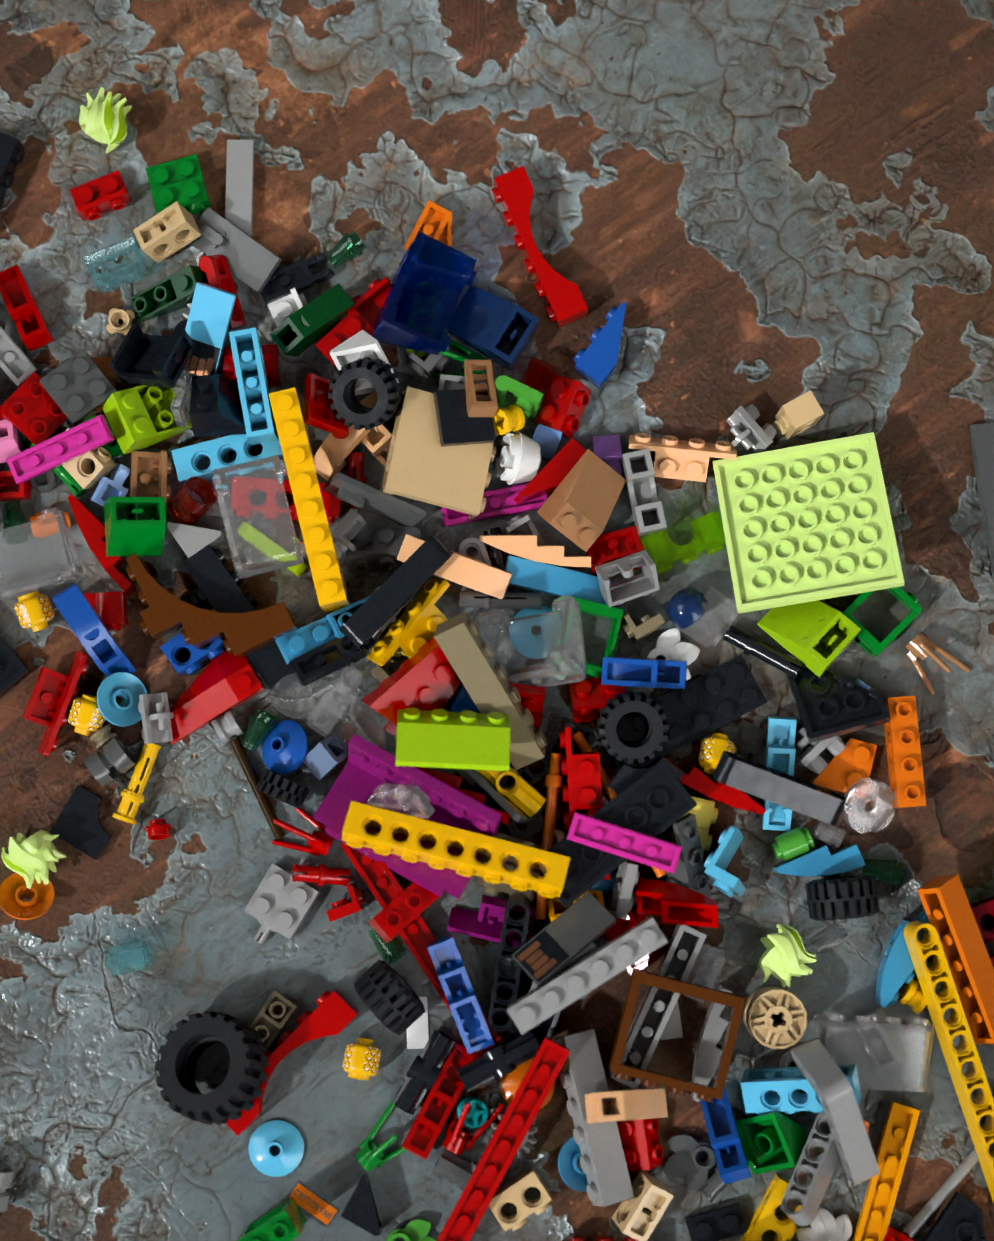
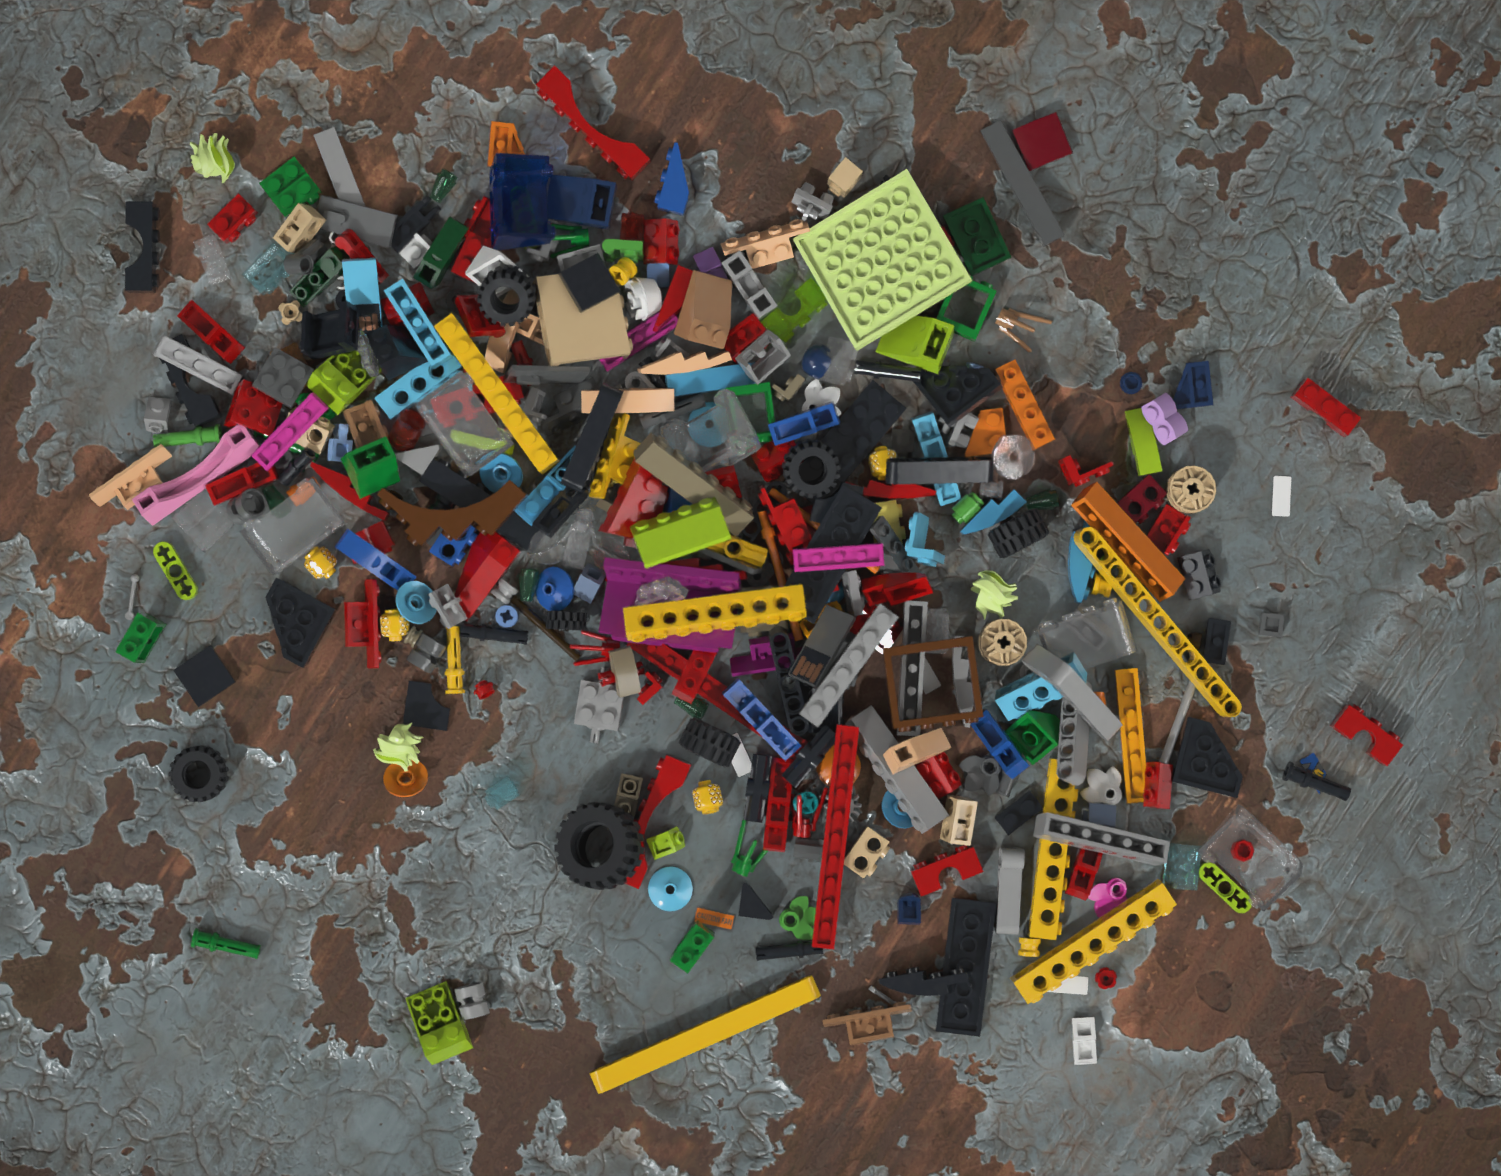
camera: 25 degrees left, 5 degrees up
medium nougat slope [464,359,498,417] -> none
none -> clear slope [193,234,231,286]
none -> black pin [278,448,316,486]
none -> dark grey piece [283,239,327,275]
none -> black pin [460,623,528,645]
none -> dark azure dish [480,453,523,493]
none -> medium blue wheel [495,605,519,628]
none -> dark tan slope [609,646,641,698]
none -> lime bracket [646,826,685,860]
none -> dark green plate [943,197,1012,276]
none -> red bracket [1058,455,1114,487]

